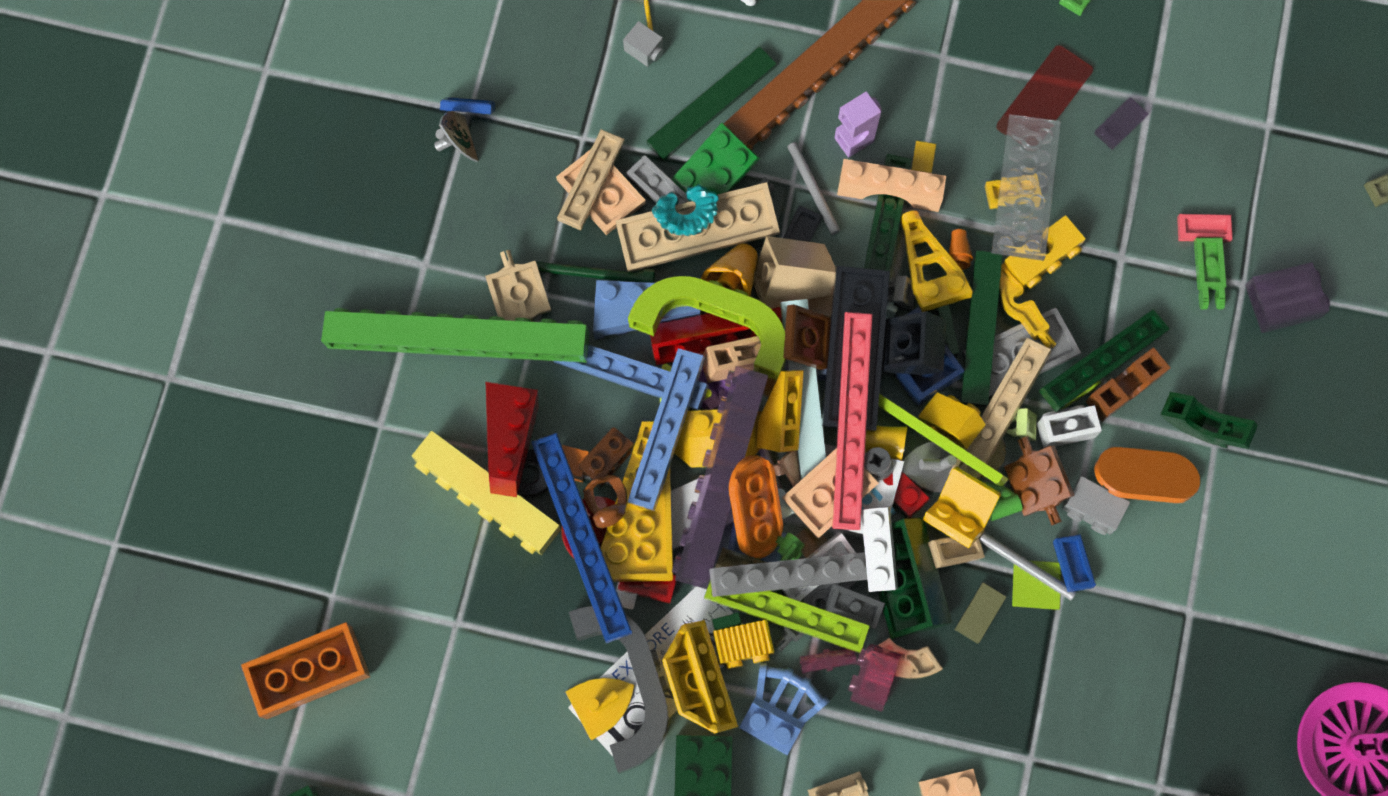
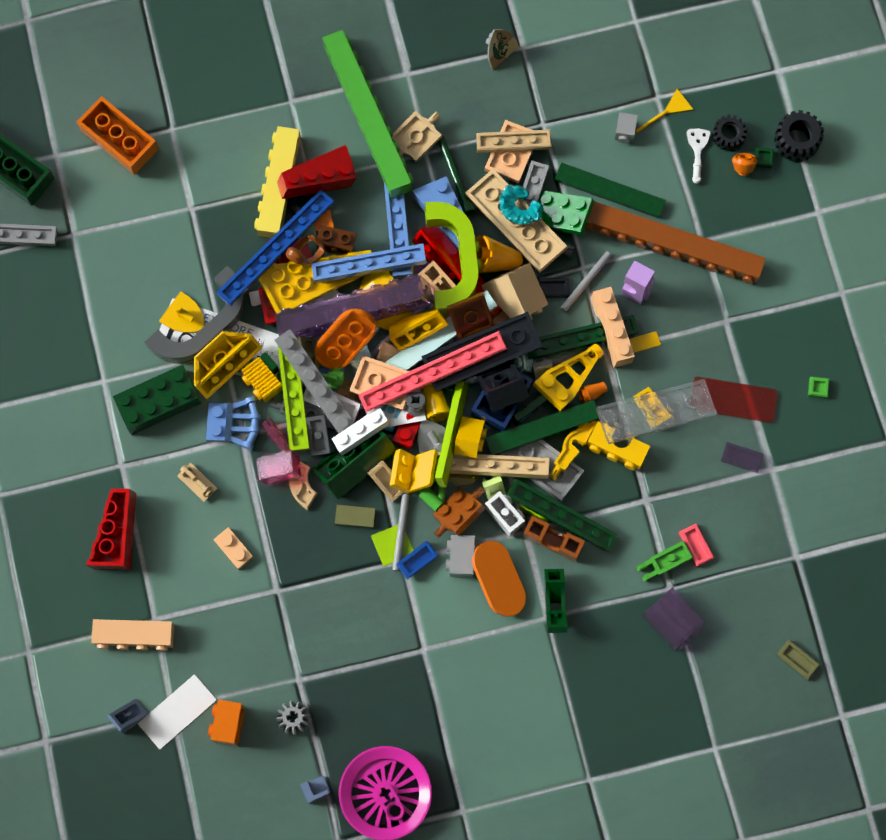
camera: 65 degrees right, 0 degrees up
blue tile [440,97,495,114] -> none

